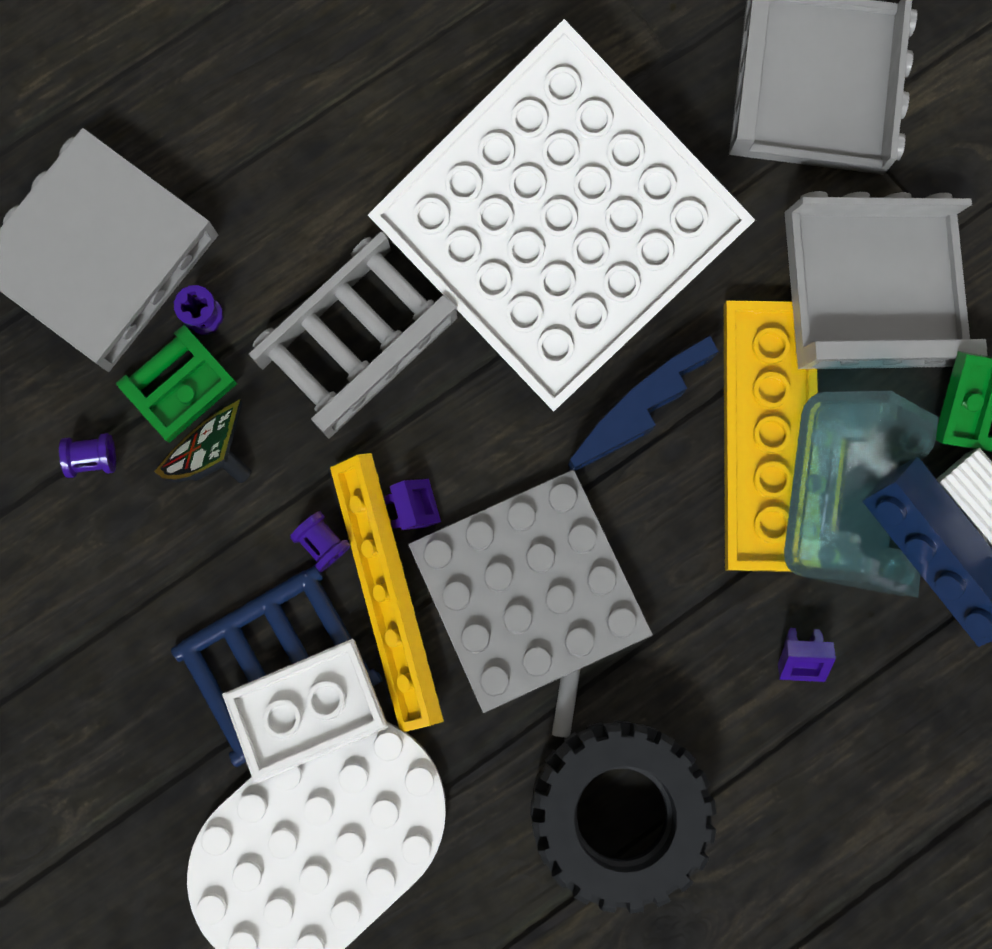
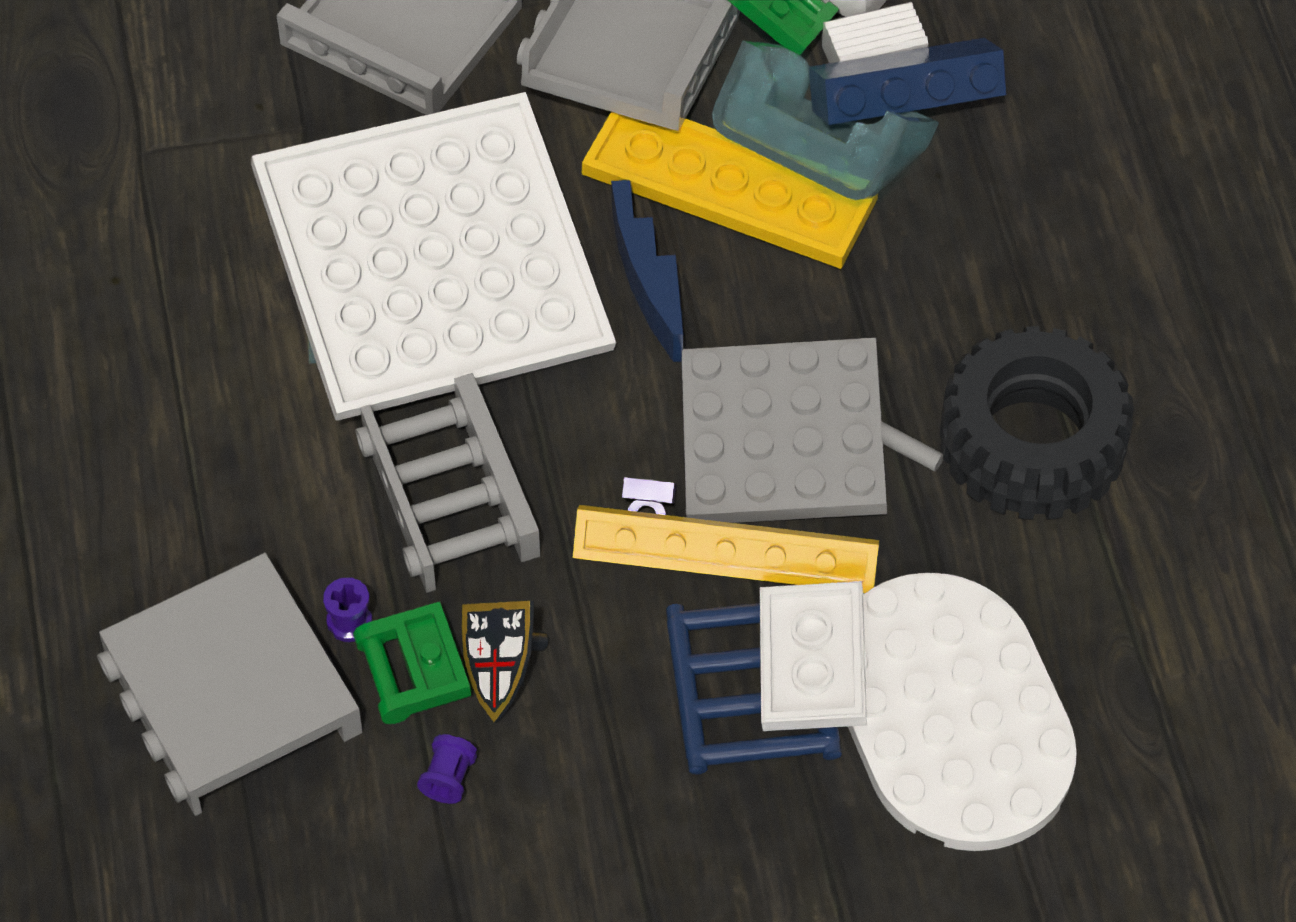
camera: 65 degrees left, 25 degrees down
dark purple bush [290,511,351,572] -> none
dark purple tile [778,628,836,682] -> none

